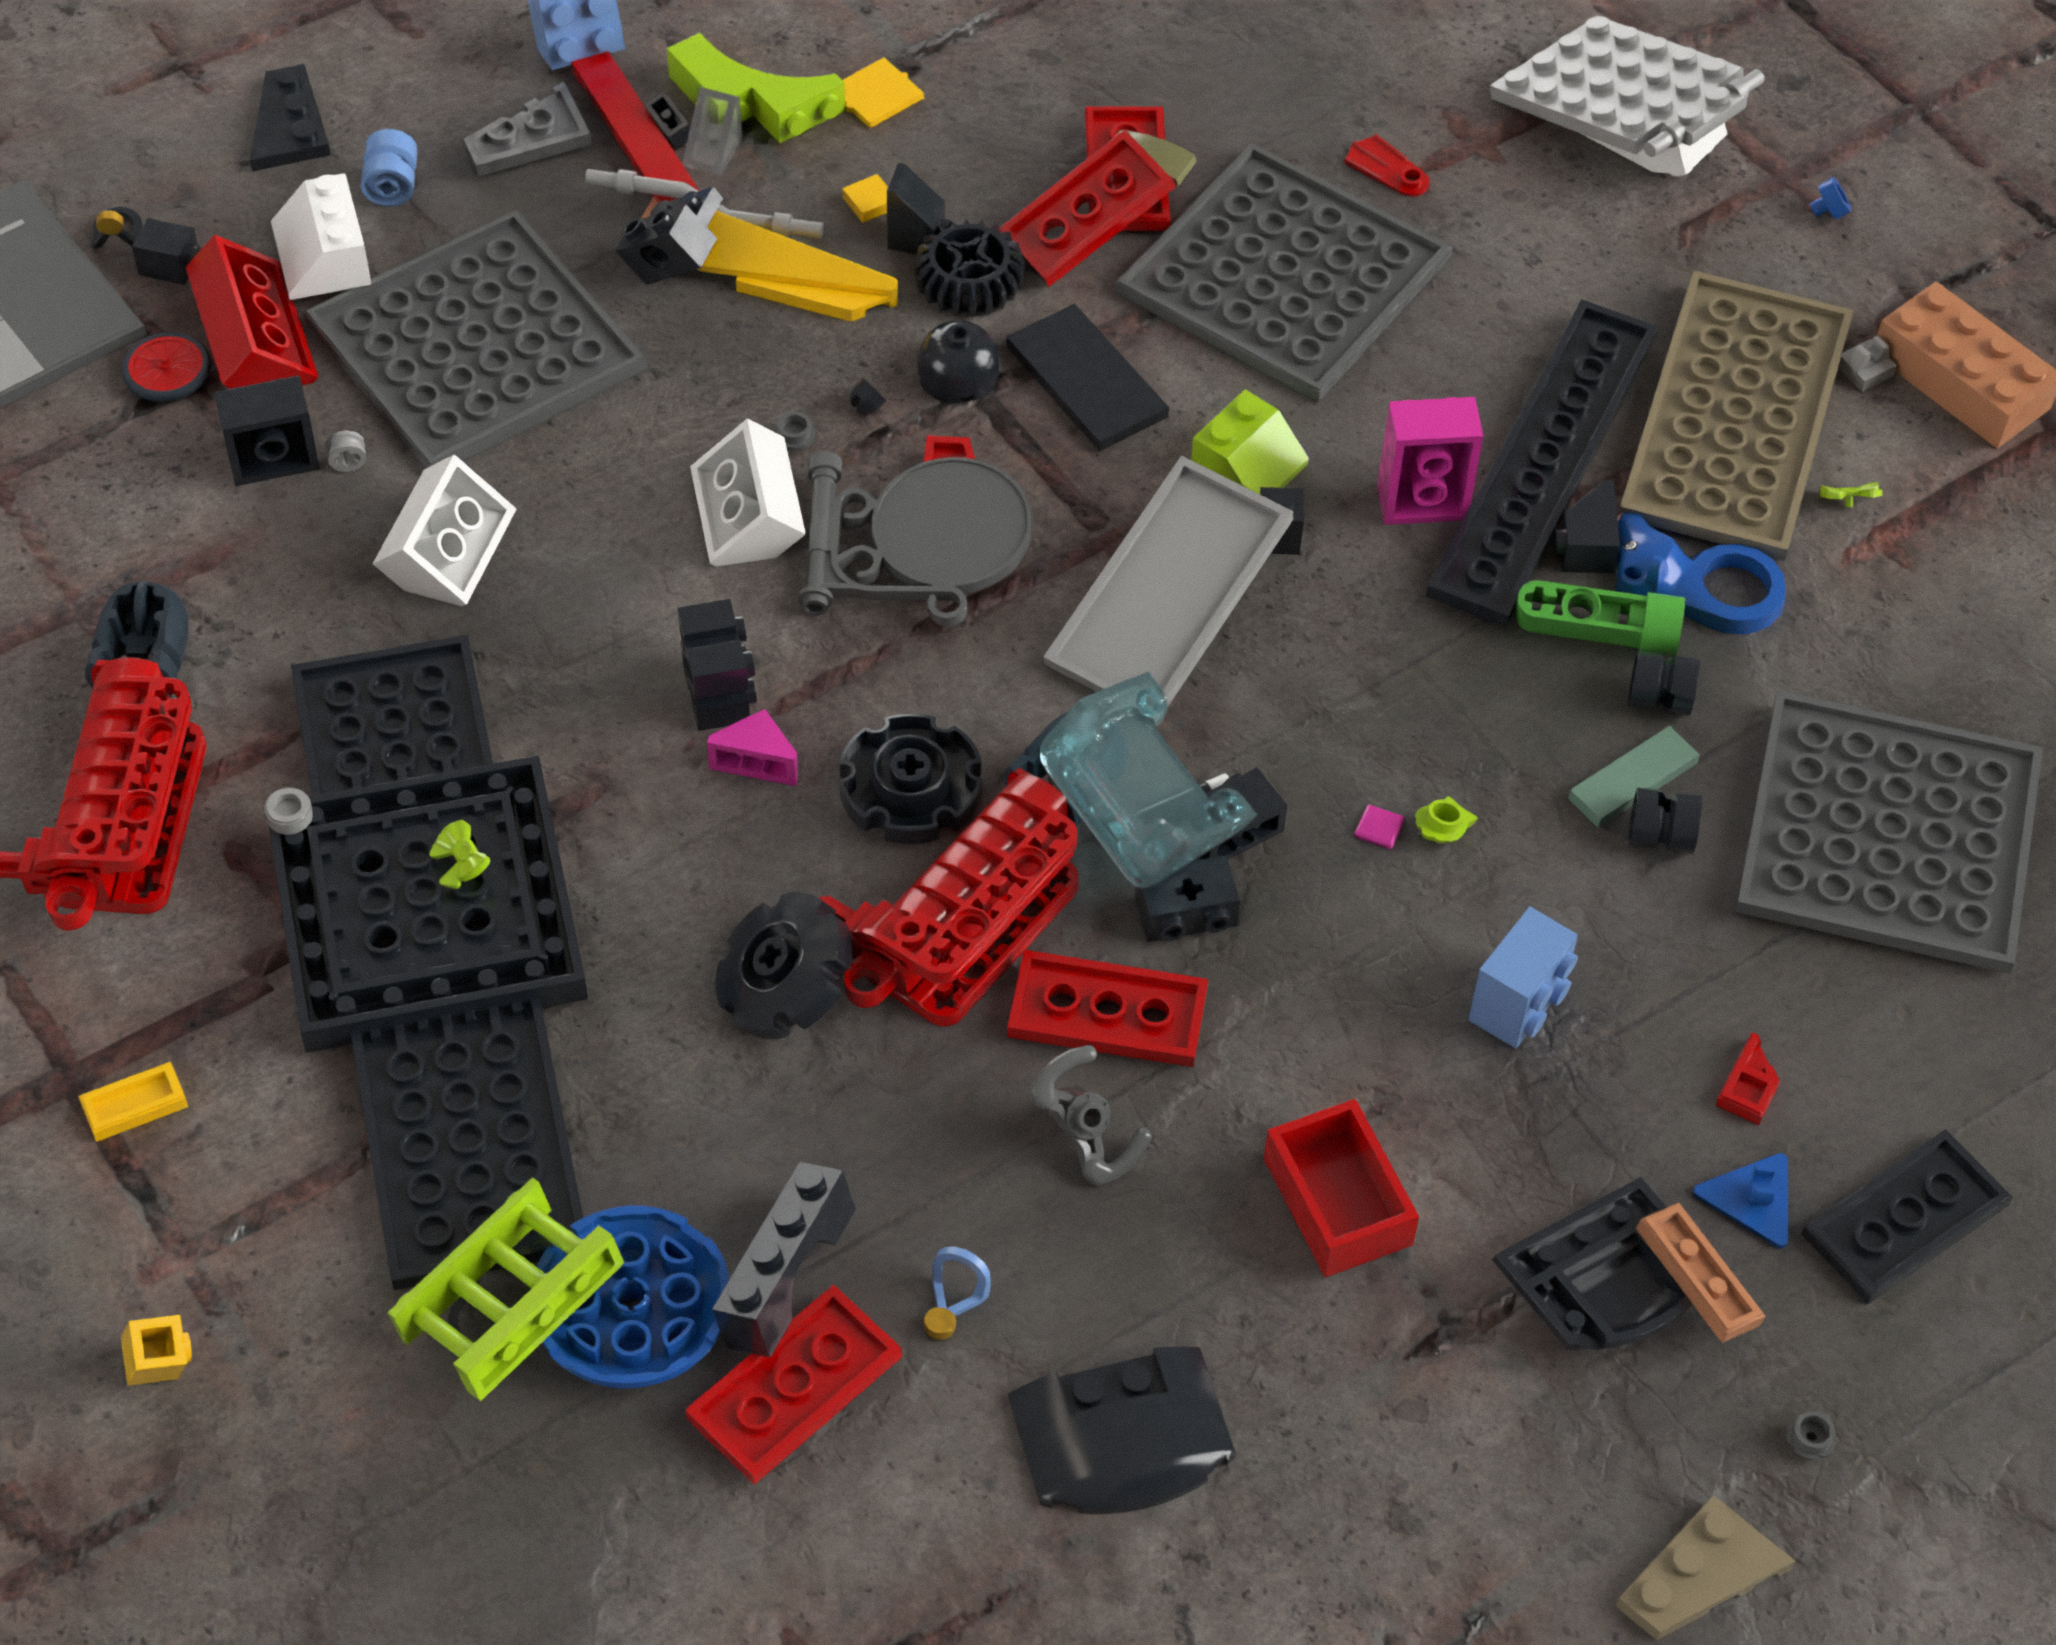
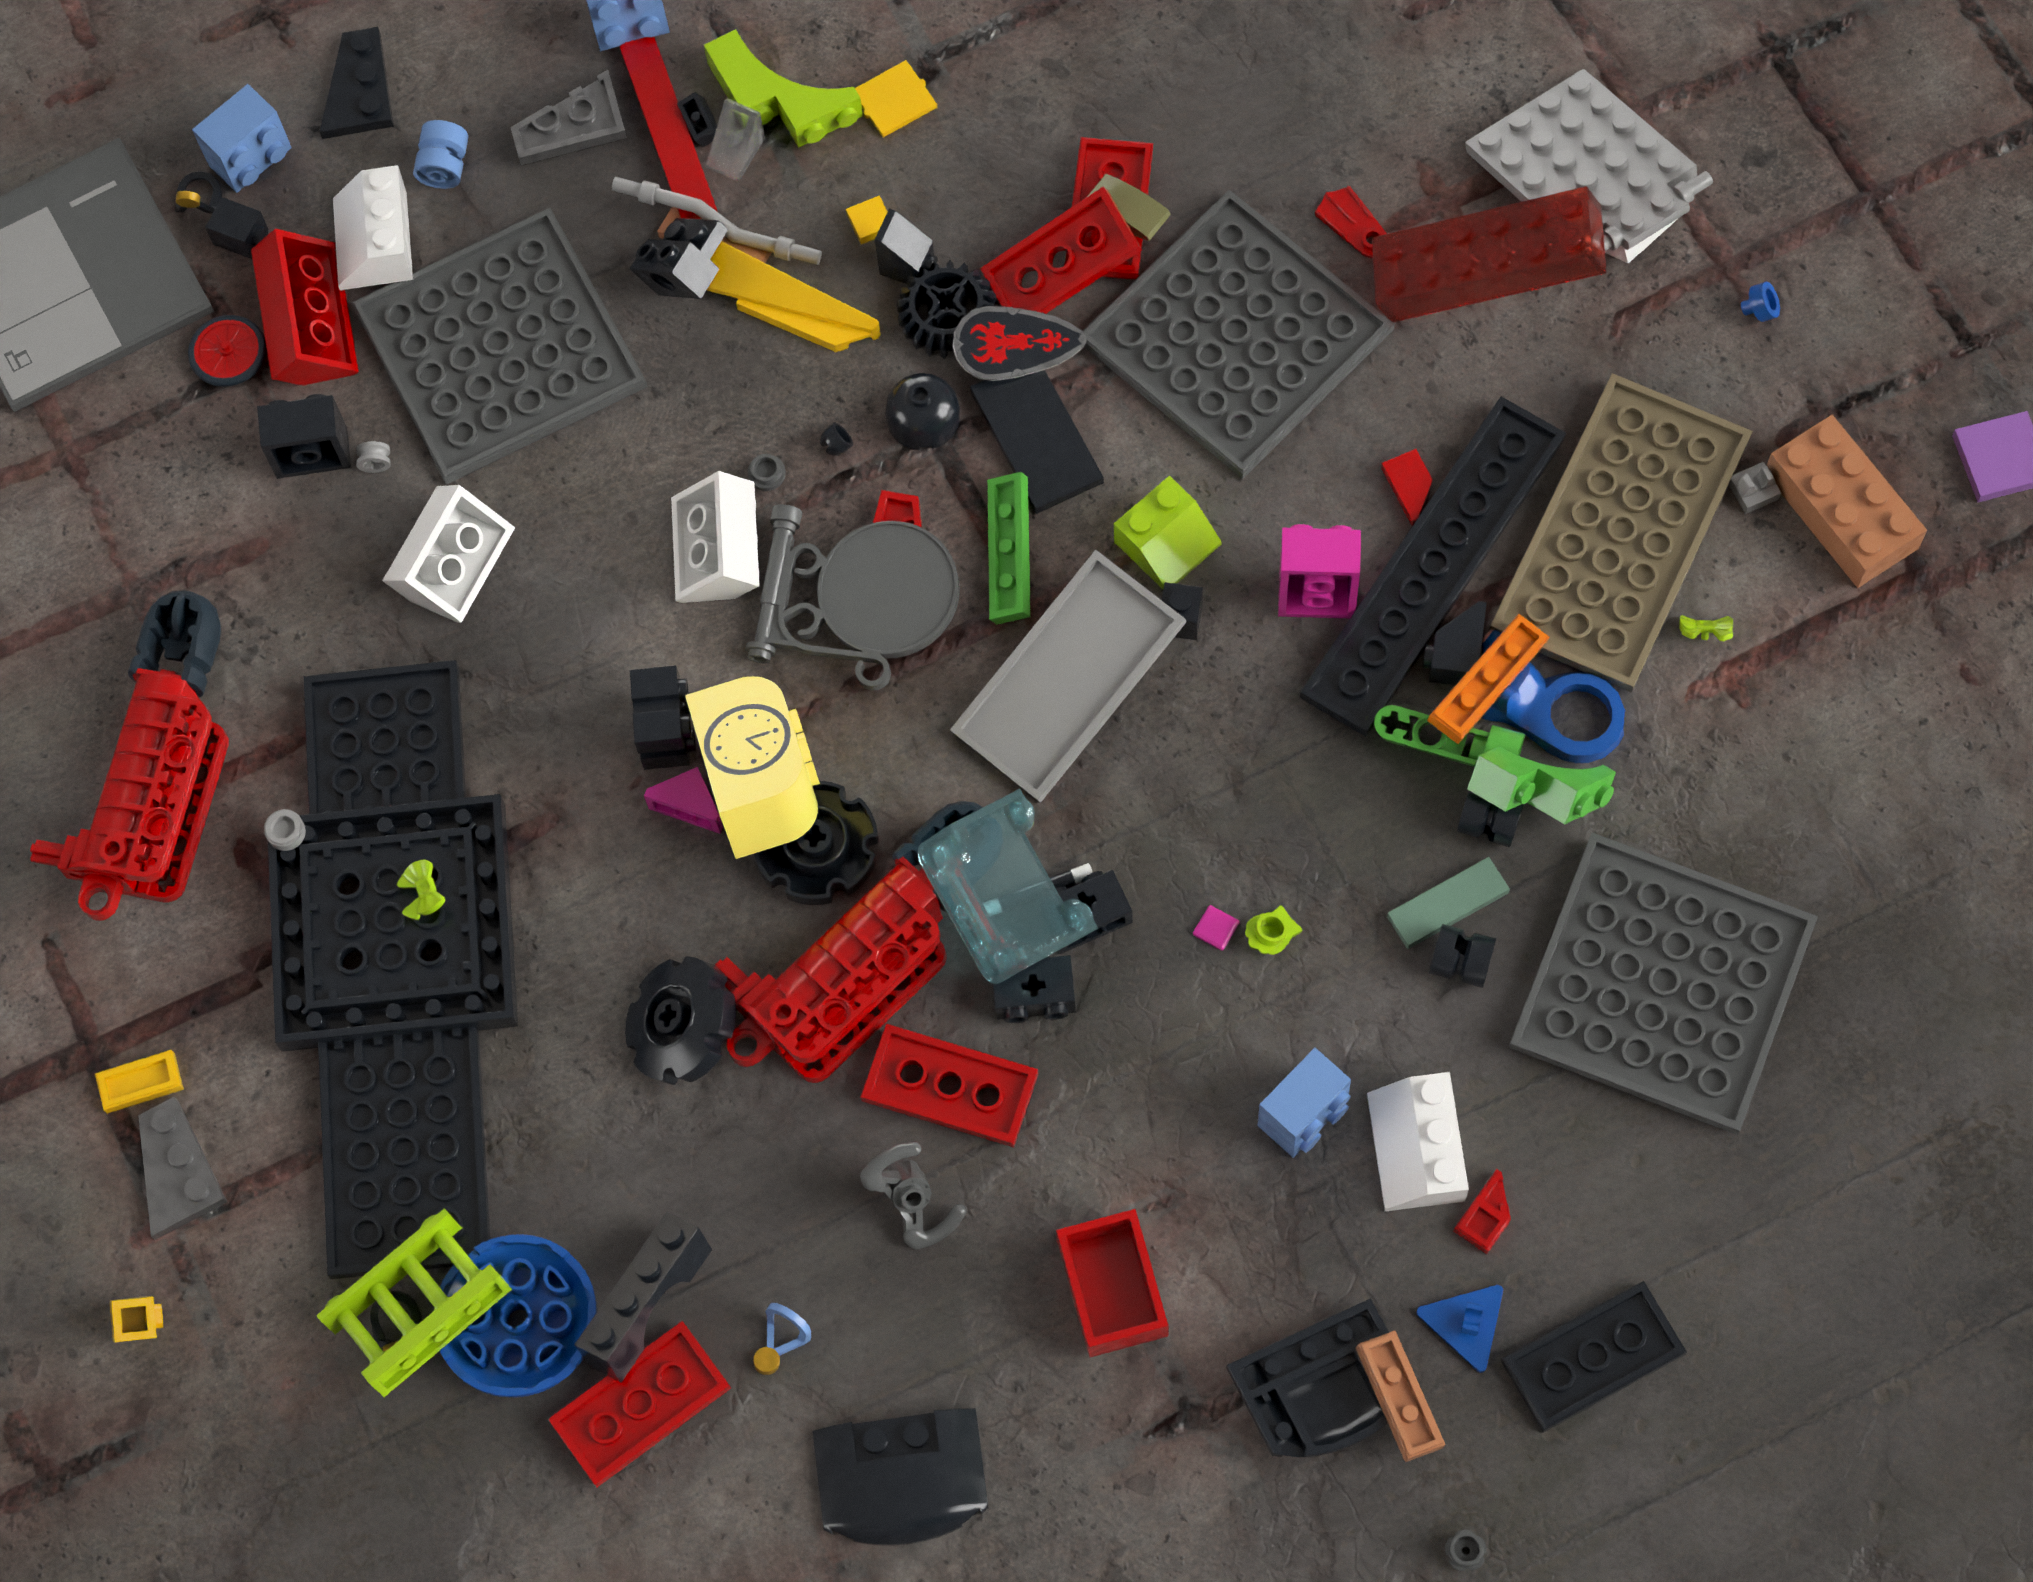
camera: 15 degrees right, 15 degrees up
none -> flat silver wing [138,1097,227,1240]
none -> medium blue brick [192,84,292,193]
none -> light yellow brick [685,676,820,859]
none -> shield [953,306,1086,381]
none -> bright green plate [987,472,1030,625]
none -> white slope [1367,1072,1469,1211]
none -> clear red brick [1372,186,1606,322]
none -> red tile [1381,449,1433,526]
none -> orange tile [1427,614,1550,744]
none -> bright green arch [1467,746,1616,824]

